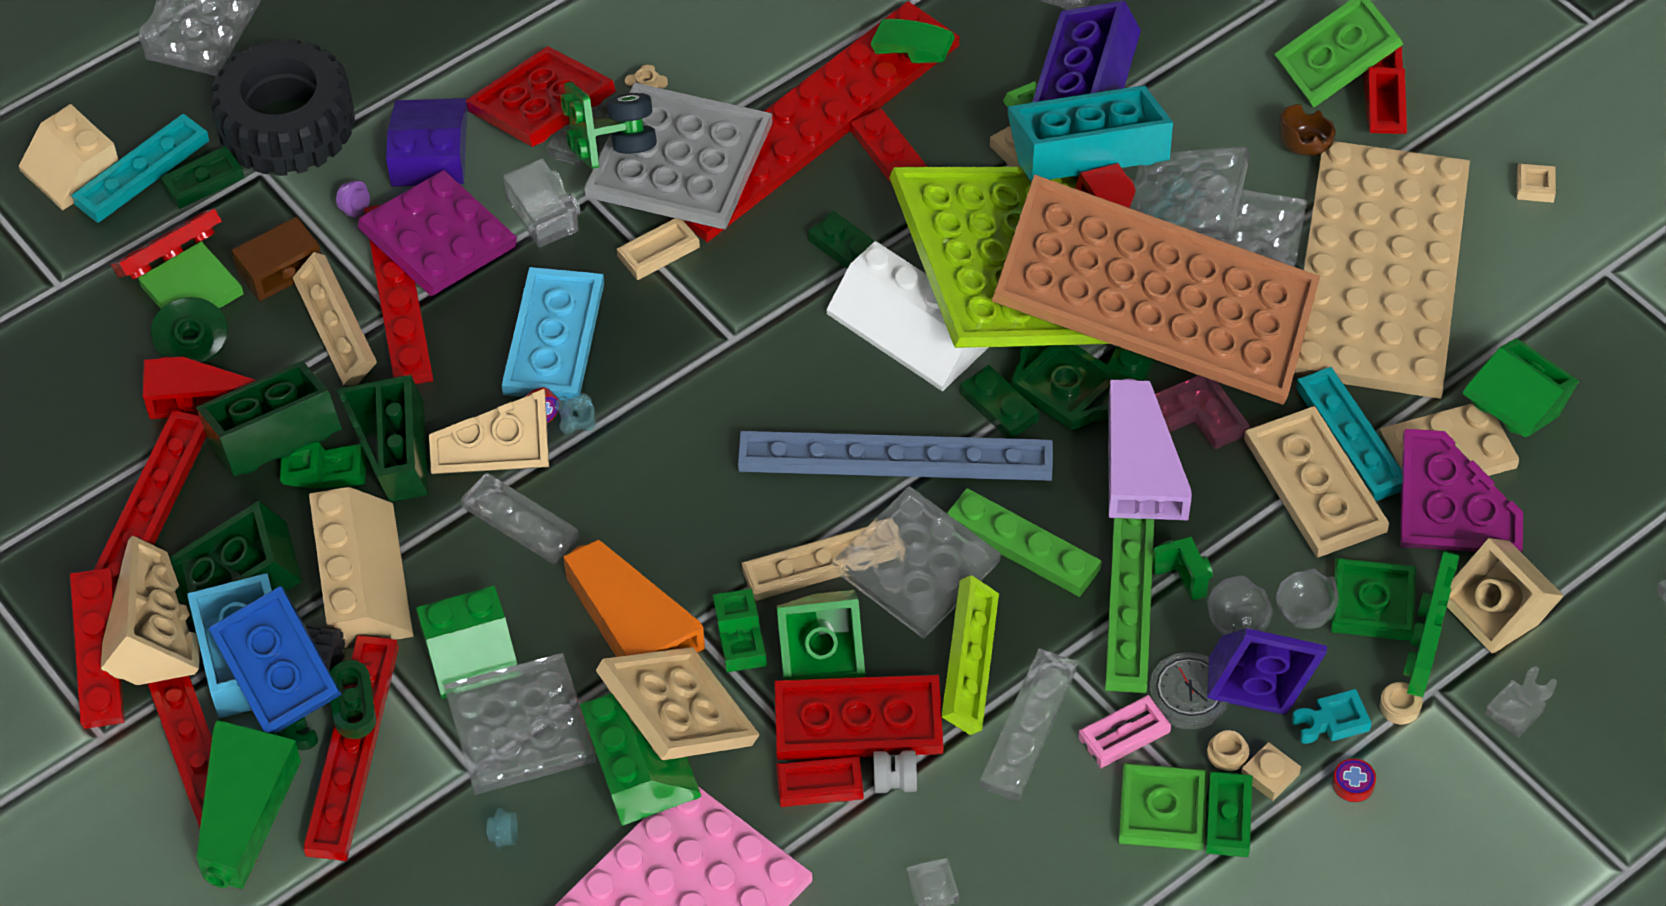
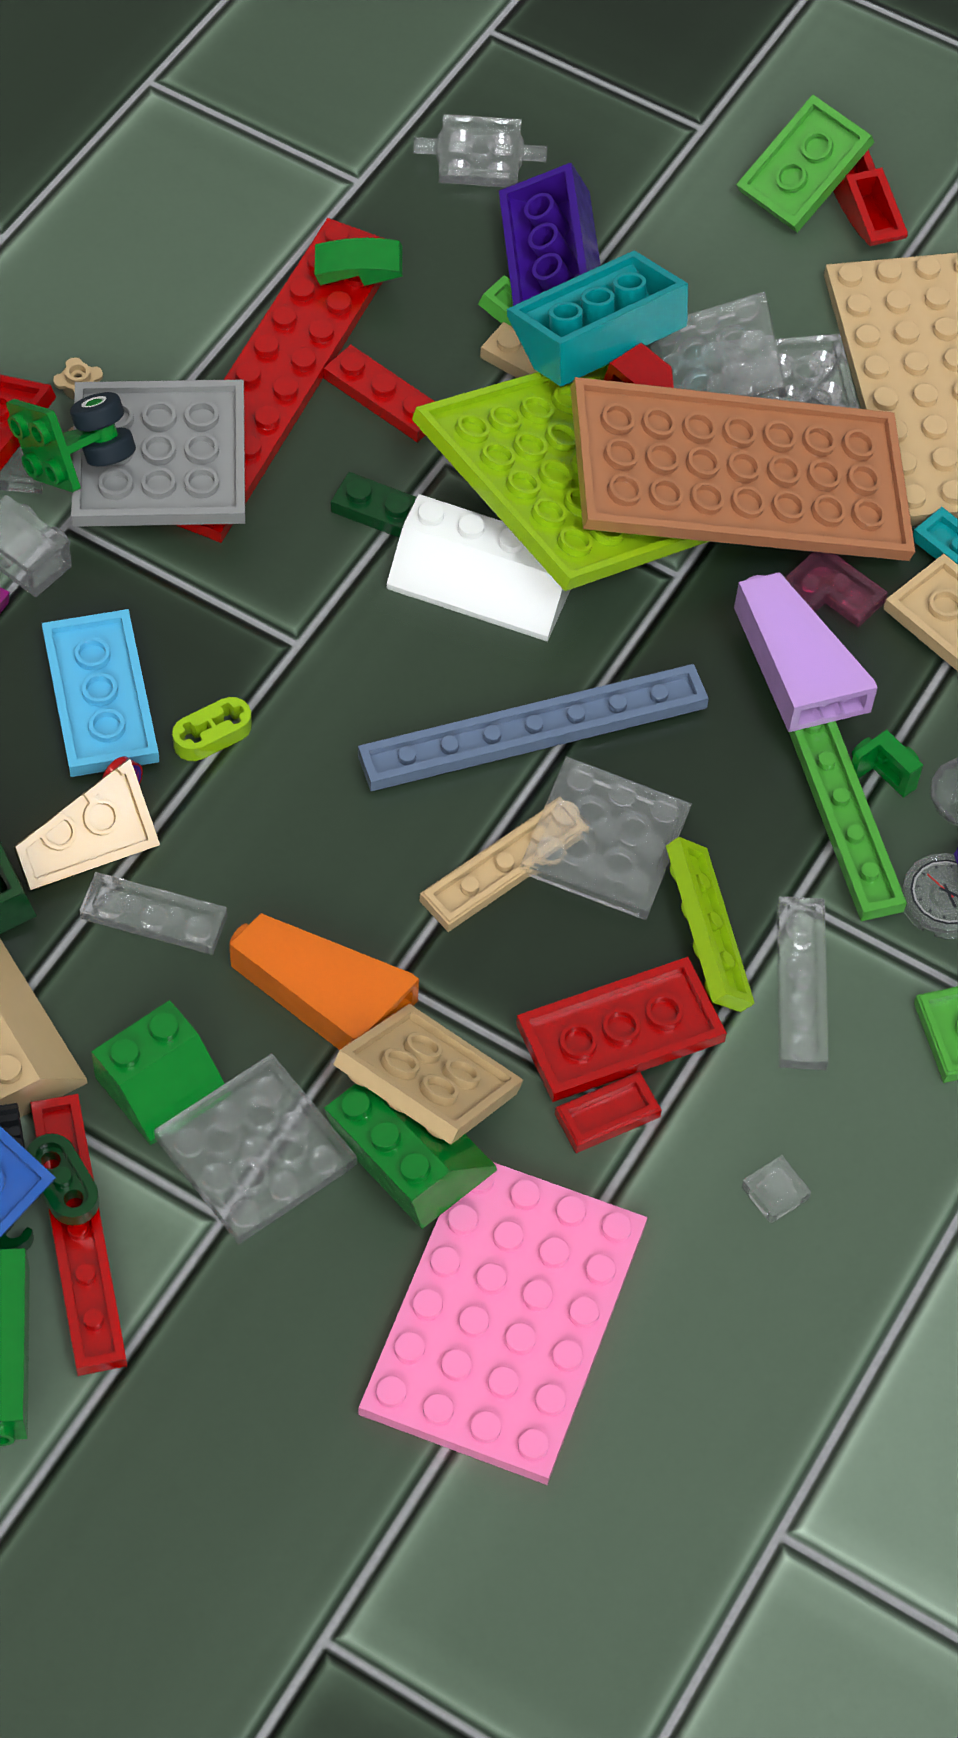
camera: 25 degrees left, 5 degrees up
clear light blue plate [487,808,518,850] -> none
clear light blue plate [555,393,596,434] -> none
tan tile [617,218,700,280] -> none
green slope [712,588,767,673] -> none
green slope [776,590,866,680] -> none
light grey wheel [873,750,917,794] -> none
bright green plate [945,488,1102,597] -> none
dark green plate [959,365,1039,439] -> none
dark green wing [1012,345,1127,430] -> none
bright pink tile [1078,695,1171,769] -> none
dark green plate [1108,346,1154,381] -> none
reddish brown hair [1279,104,1336,156] -> none
none -> lime beam [172,697,252,761]

